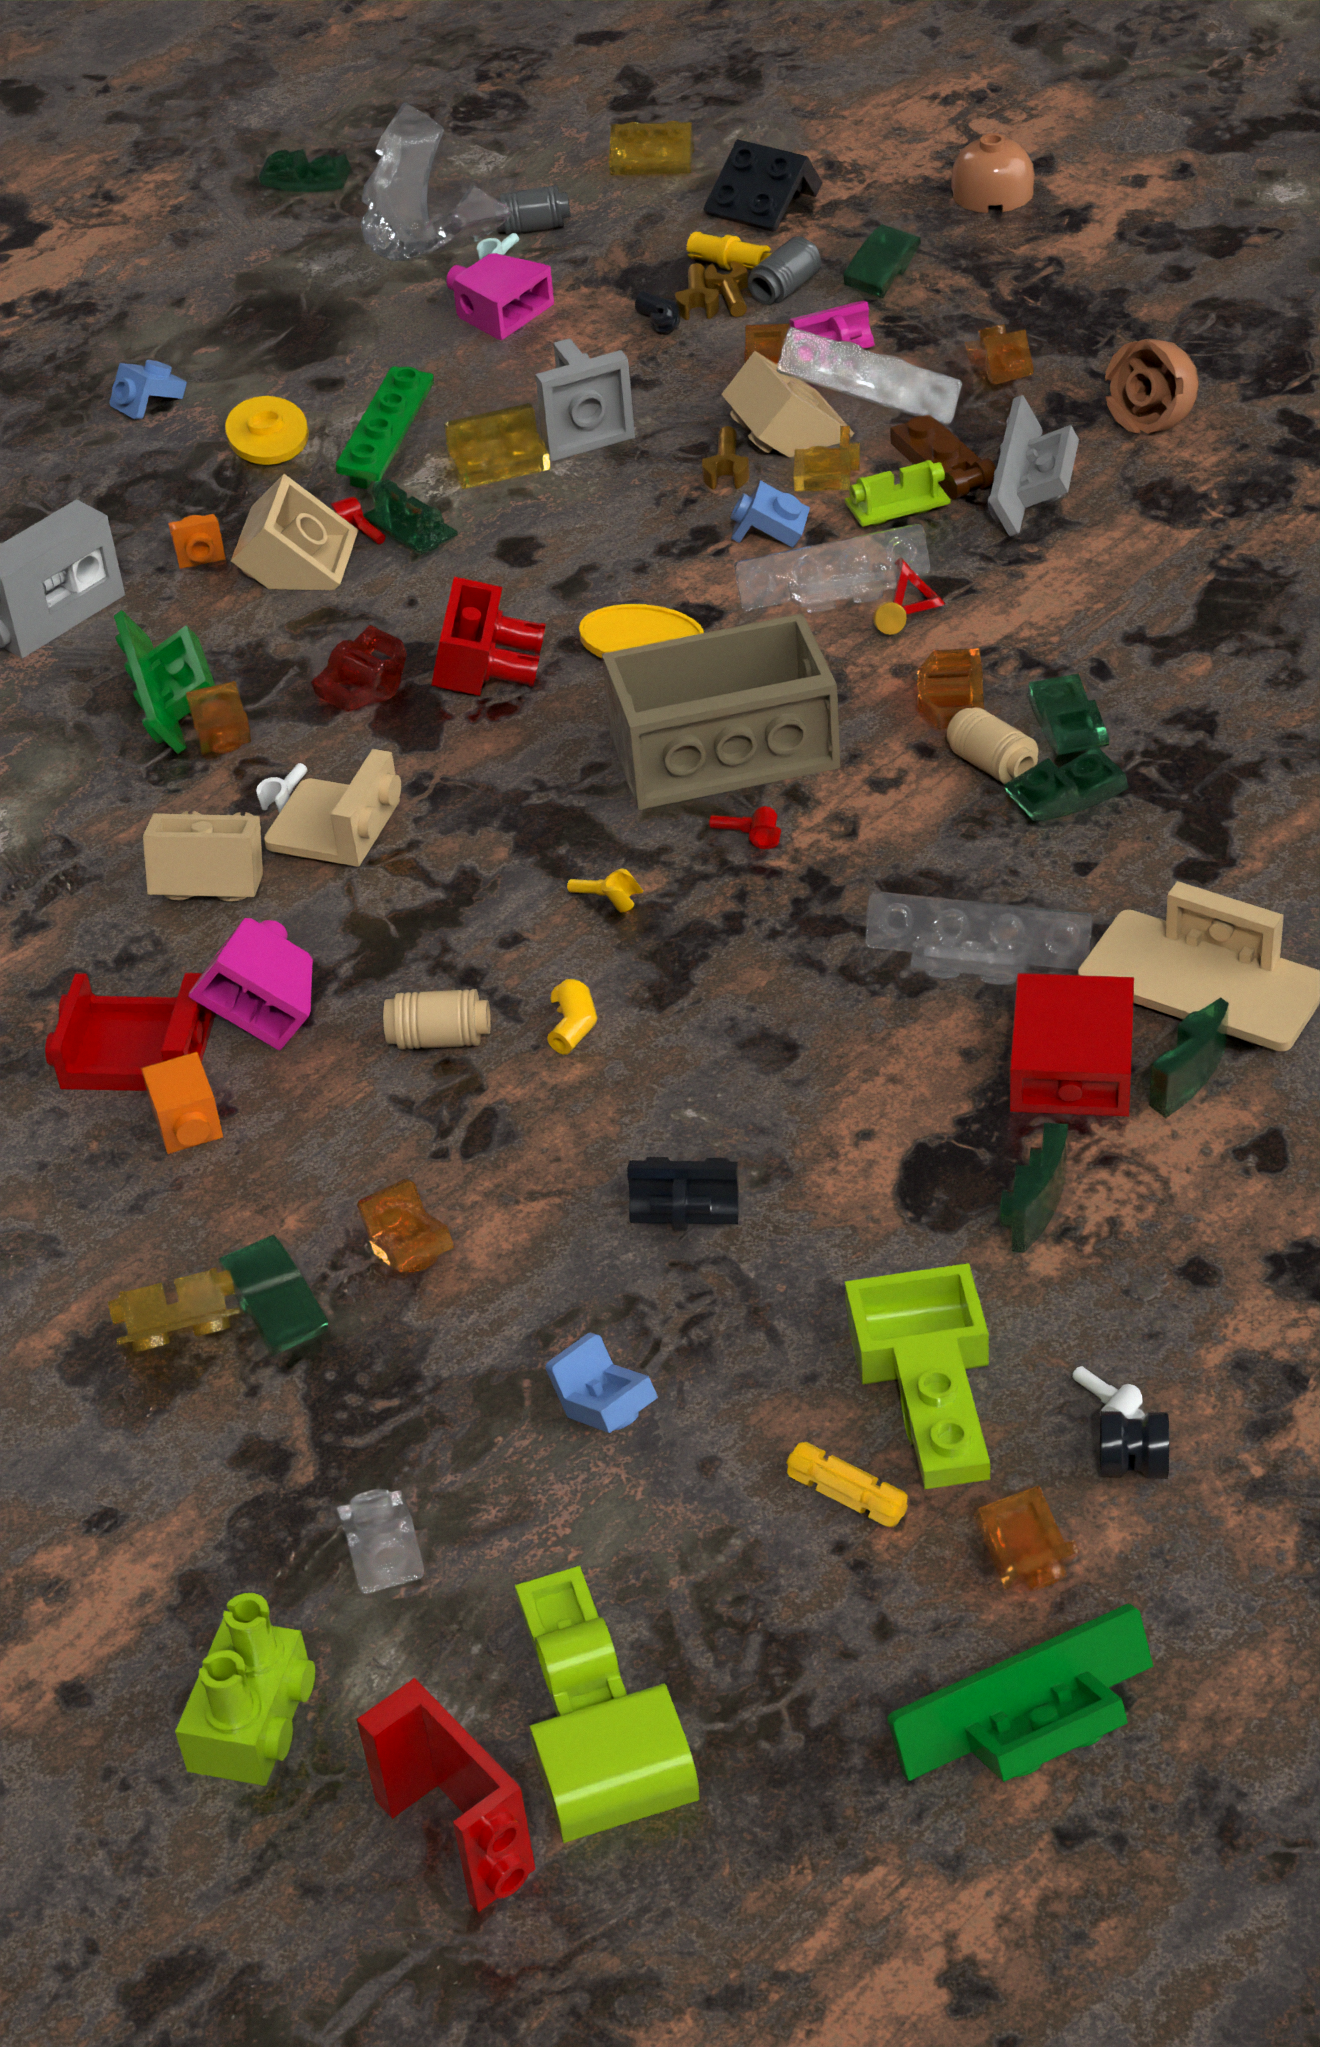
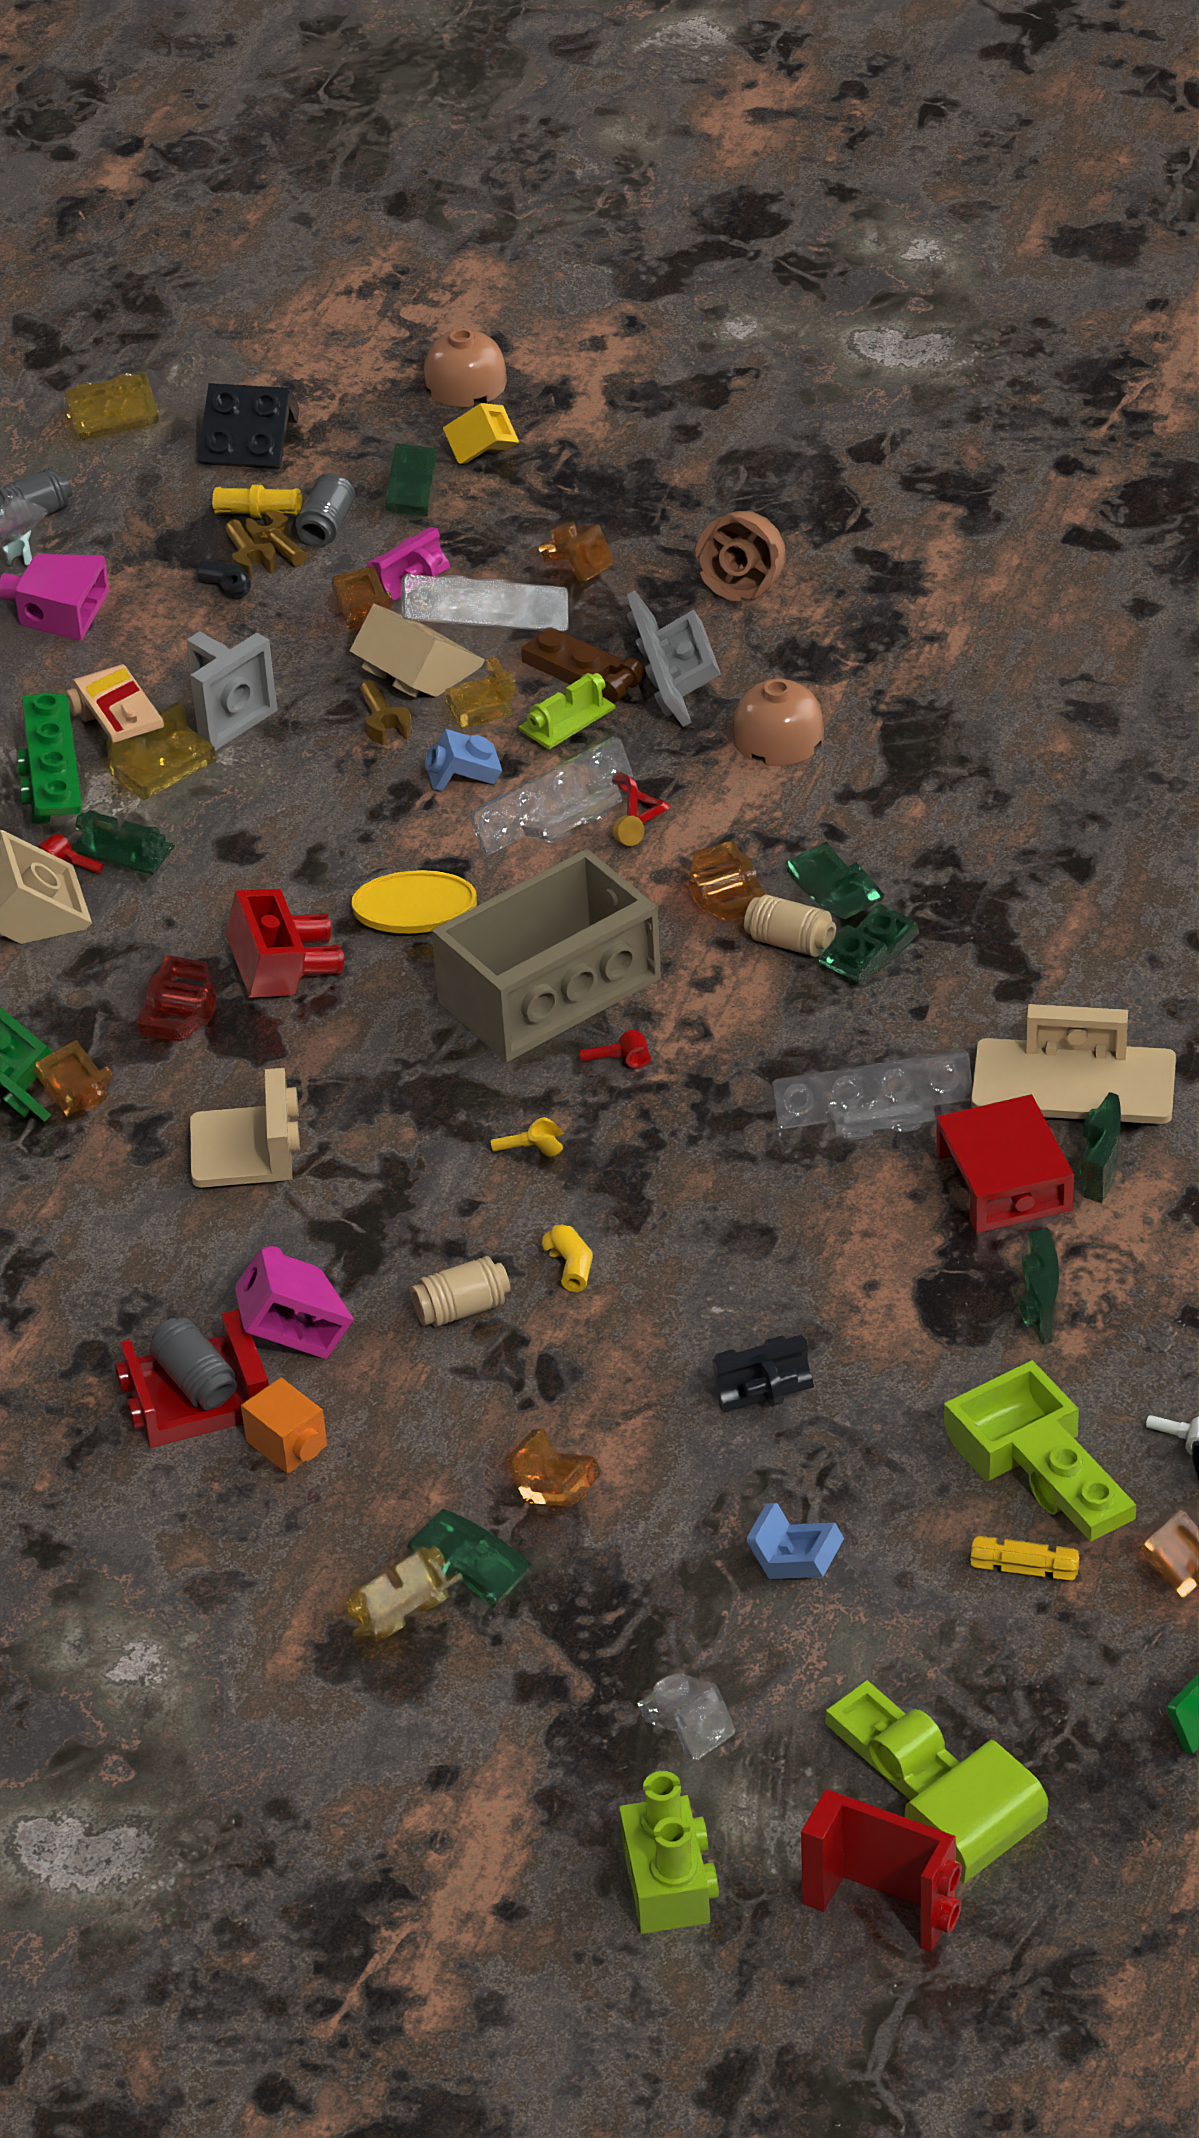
camera: 25 degrees left, 0 degrees up
tan brick [143,811,263,902] -> none
white hand [256,763,307,813] -> none
none -> light nougat door [65,664,164,743]
none -> dark grey head [149,1318,237,1411]
none -> yellow panel [443,403,519,464]
none -> nougat cylinder [733,679,824,766]

